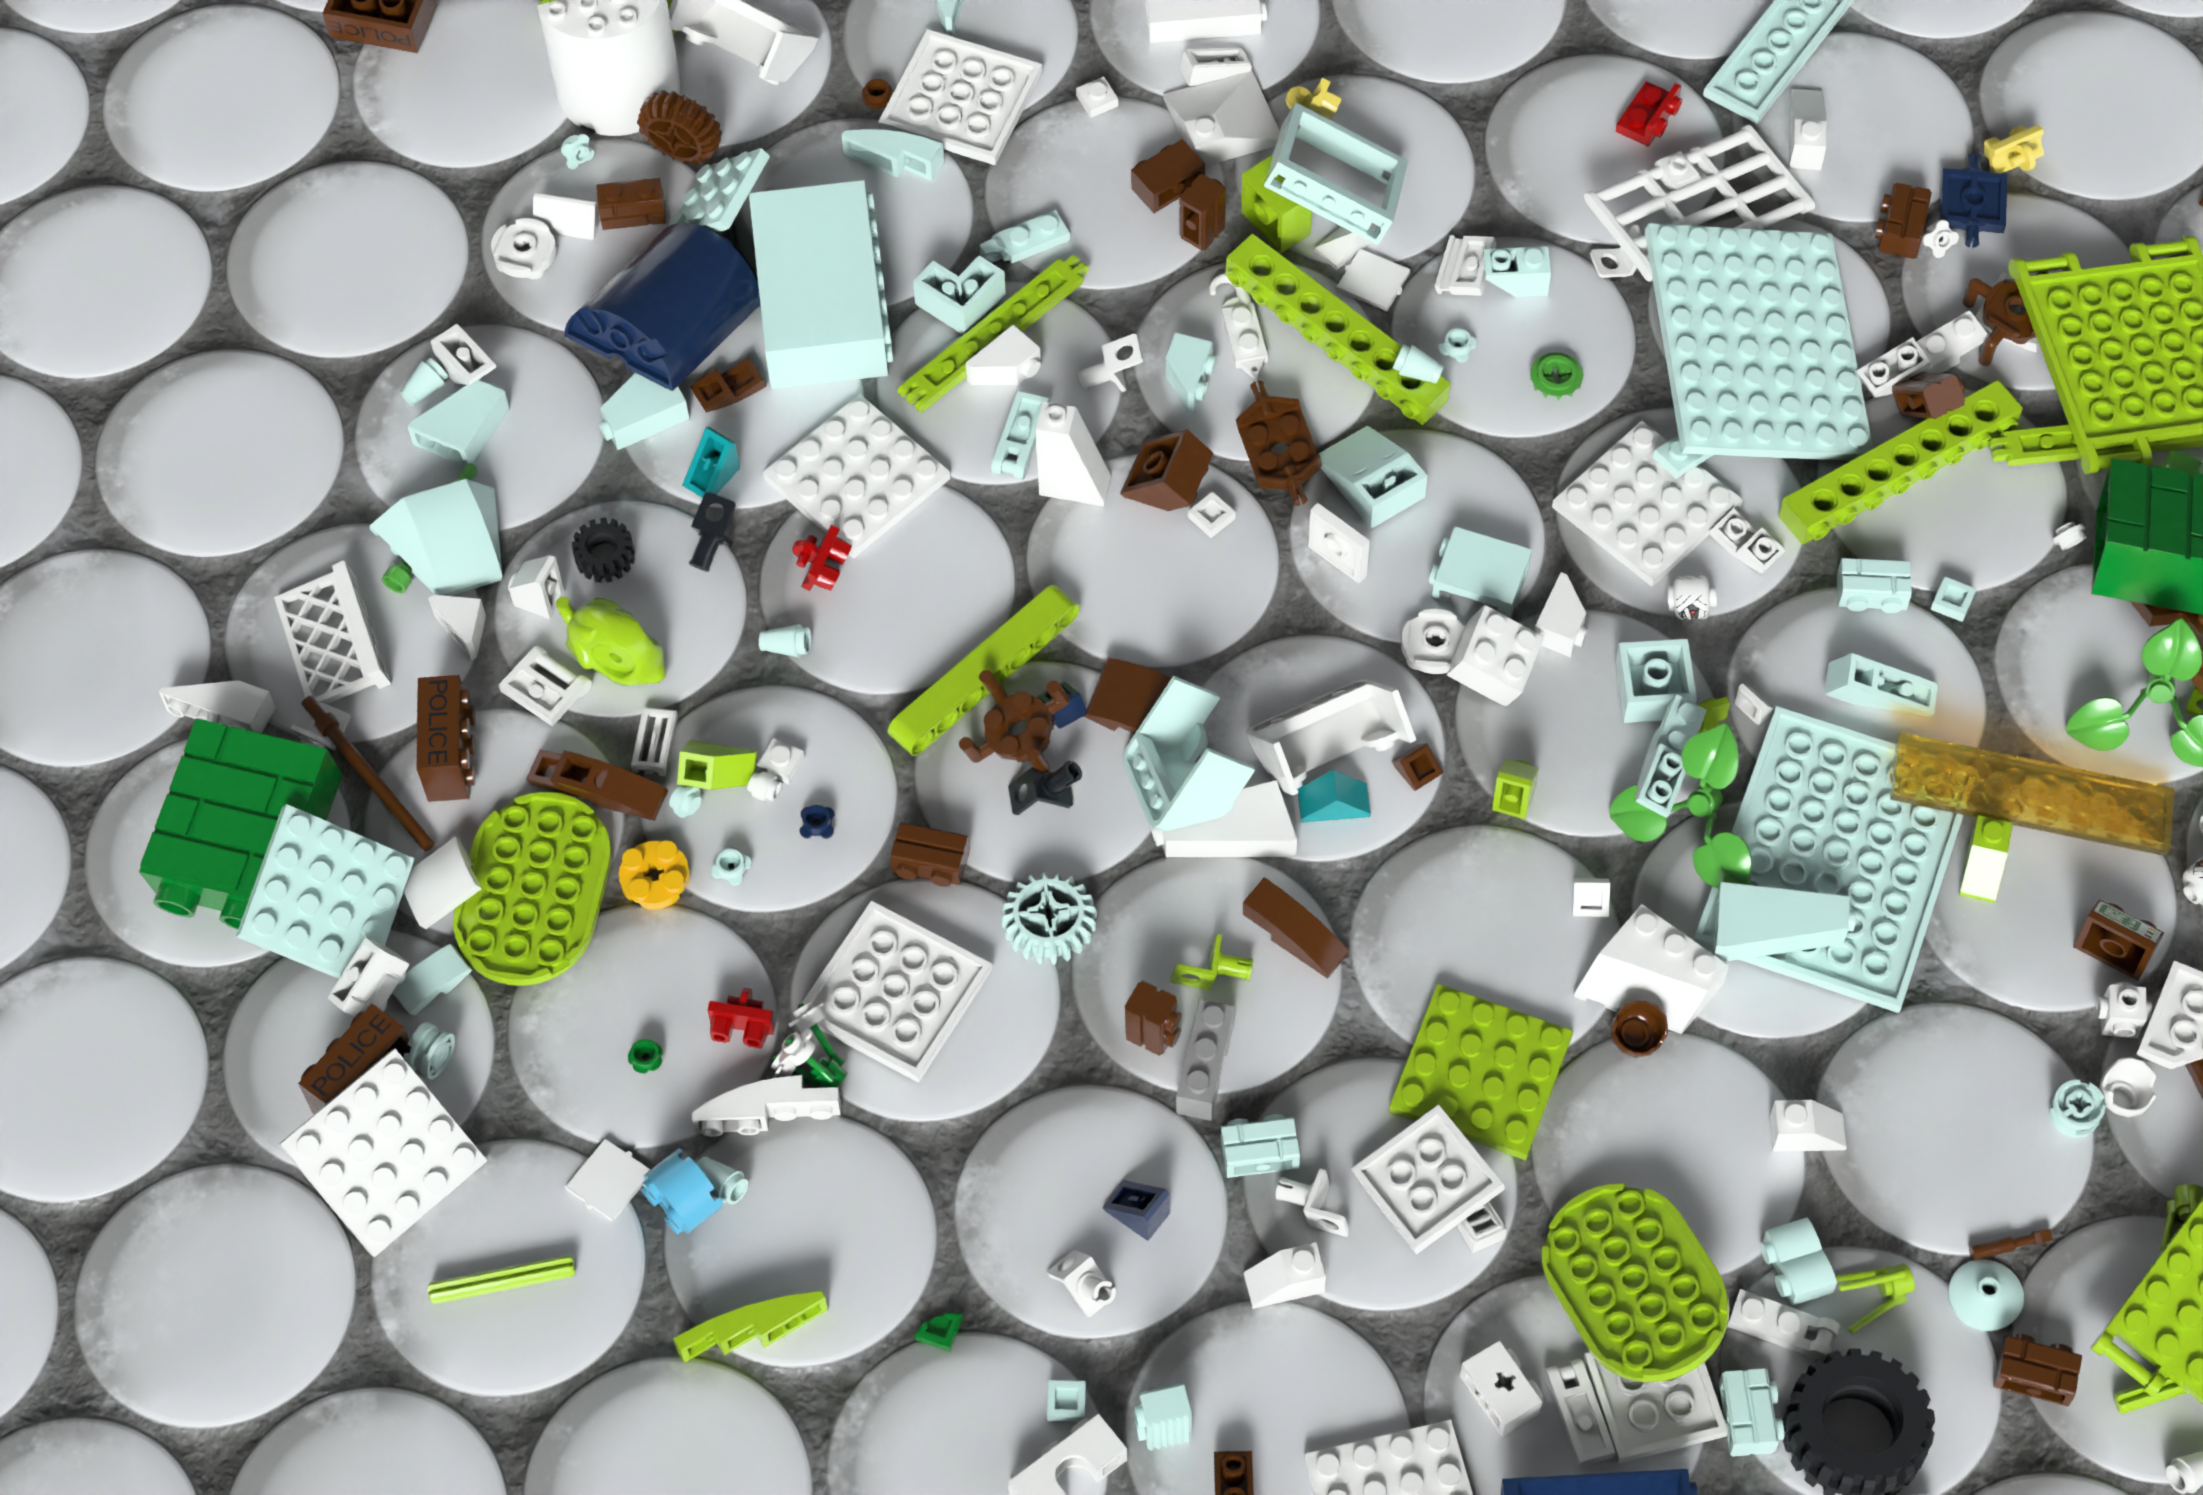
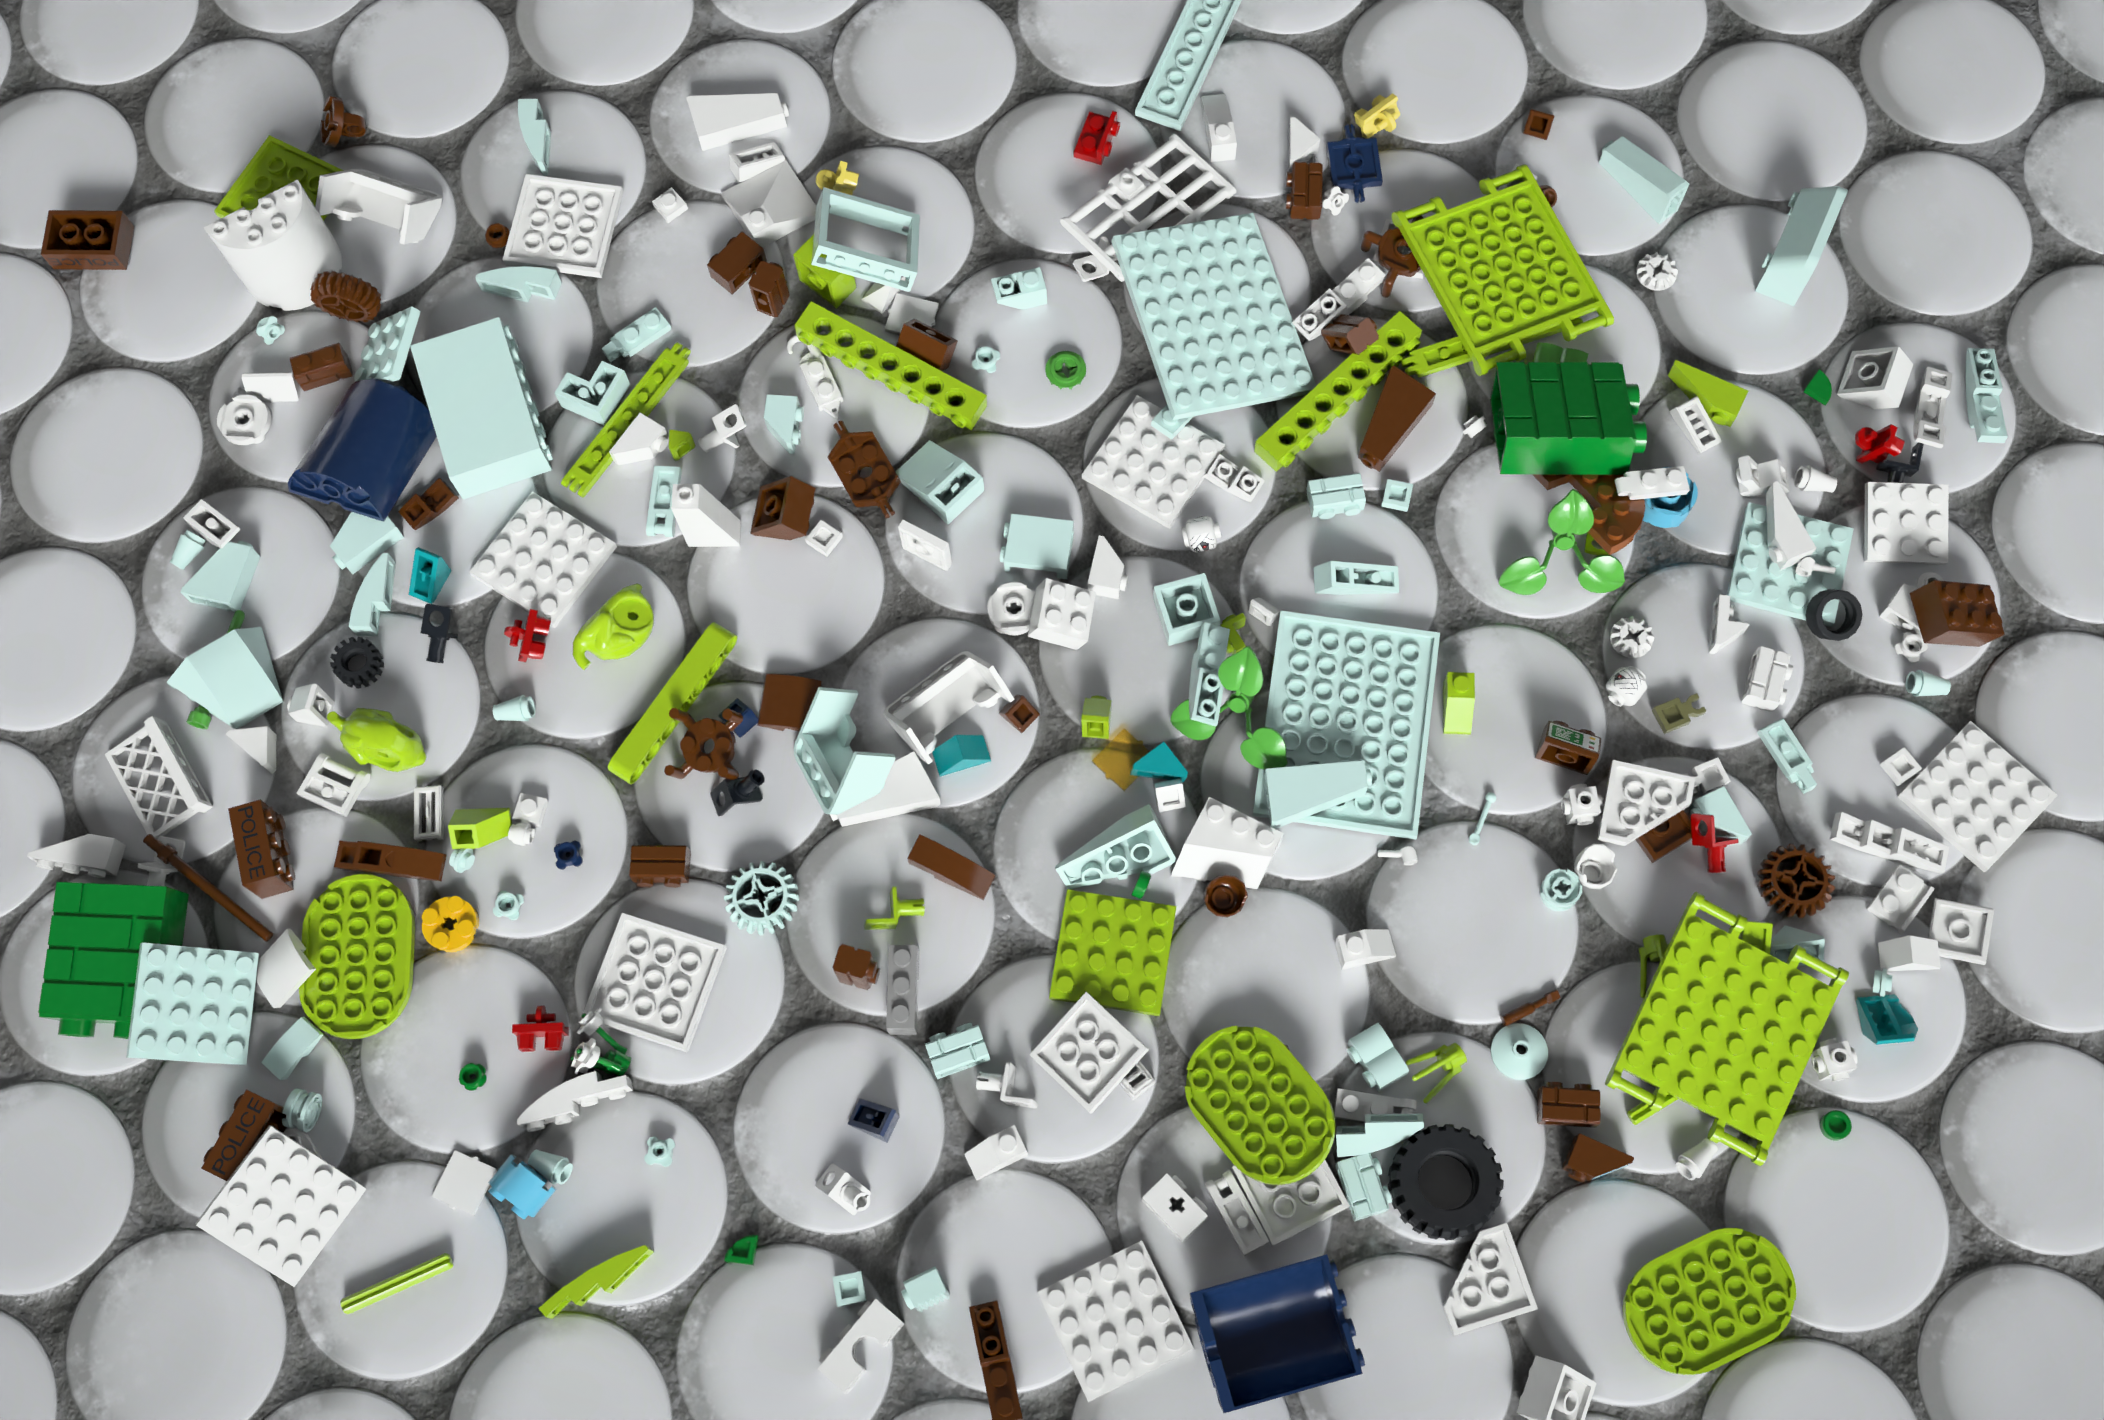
camera: 10 degrees left, 10 degrees up
white brick [327,937,410,1017] -> none
light aqua cone [1392,344,1444,384] -> none
white plate [1435,235,1497,296] -> none
clear yellow plate [1890,732,2174,856] -> none
none -> light aqua slope [349,553,396,636]
none -> lime piece [573,583,654,670]
none -> light aqua plate [644,1136,675,1167]
none -> lime slope [669,429,696,461]
none -> reddish brown brick [896,319,958,371]
none -> light aqua wedge [1055,804,1177,889]
none -> clear yellow piece [1092,728,1150,791]
none -> teal slope [1130,742,1188,783]
none -> green tile [1131,870,1152,899]
none -> white slope [1288,117,1320,172]
none -> light aqua slope [1336,1113,1424,1157]
none -> reddish brown slope [1358,365,1436,472]
none -> white hand [1378,846,1418,865]
none -> light aqua hinge [1469,792,1496,845]
none -> reddish brown slope [1562,1133,1634,1182]

